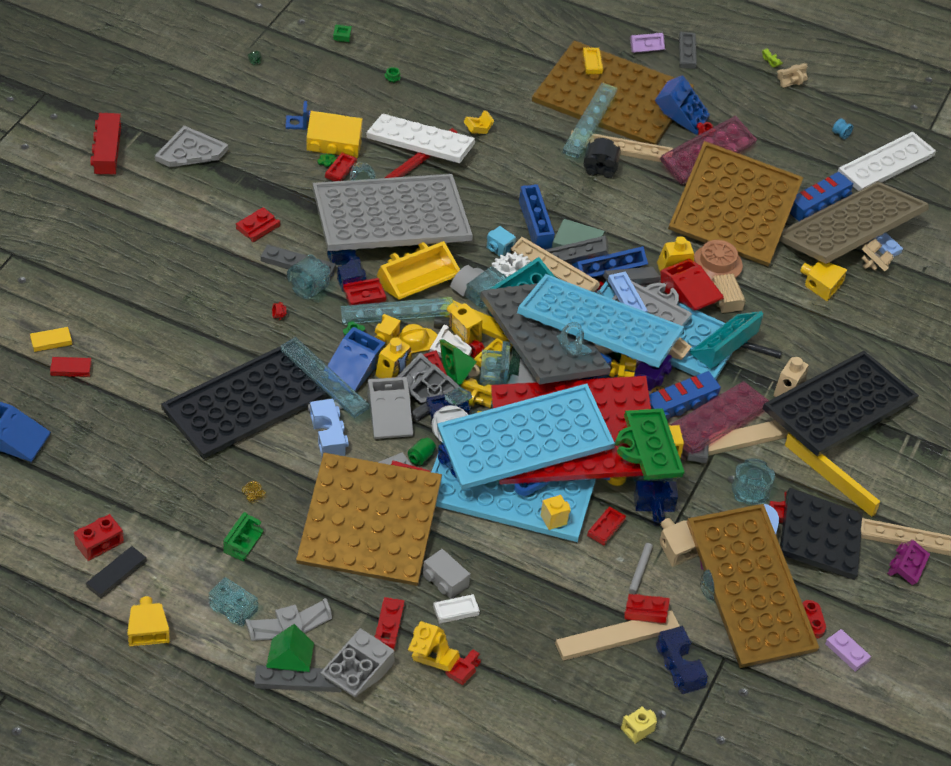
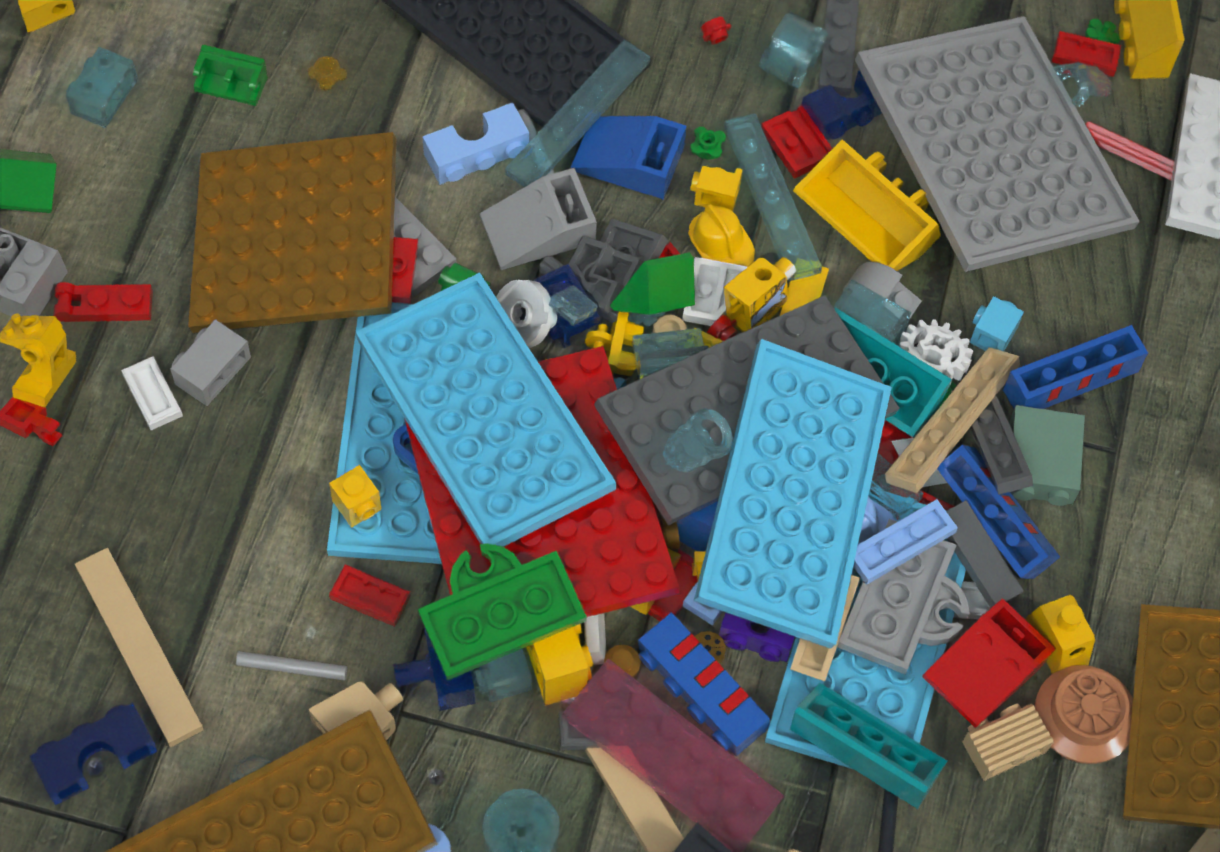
camera: 80 degrees right, 15 degrees up
light grey plate [245,598,332,641] -> none
yellow torso [375,338,412,379] -> none
red plate [625,594,670,623] -> none

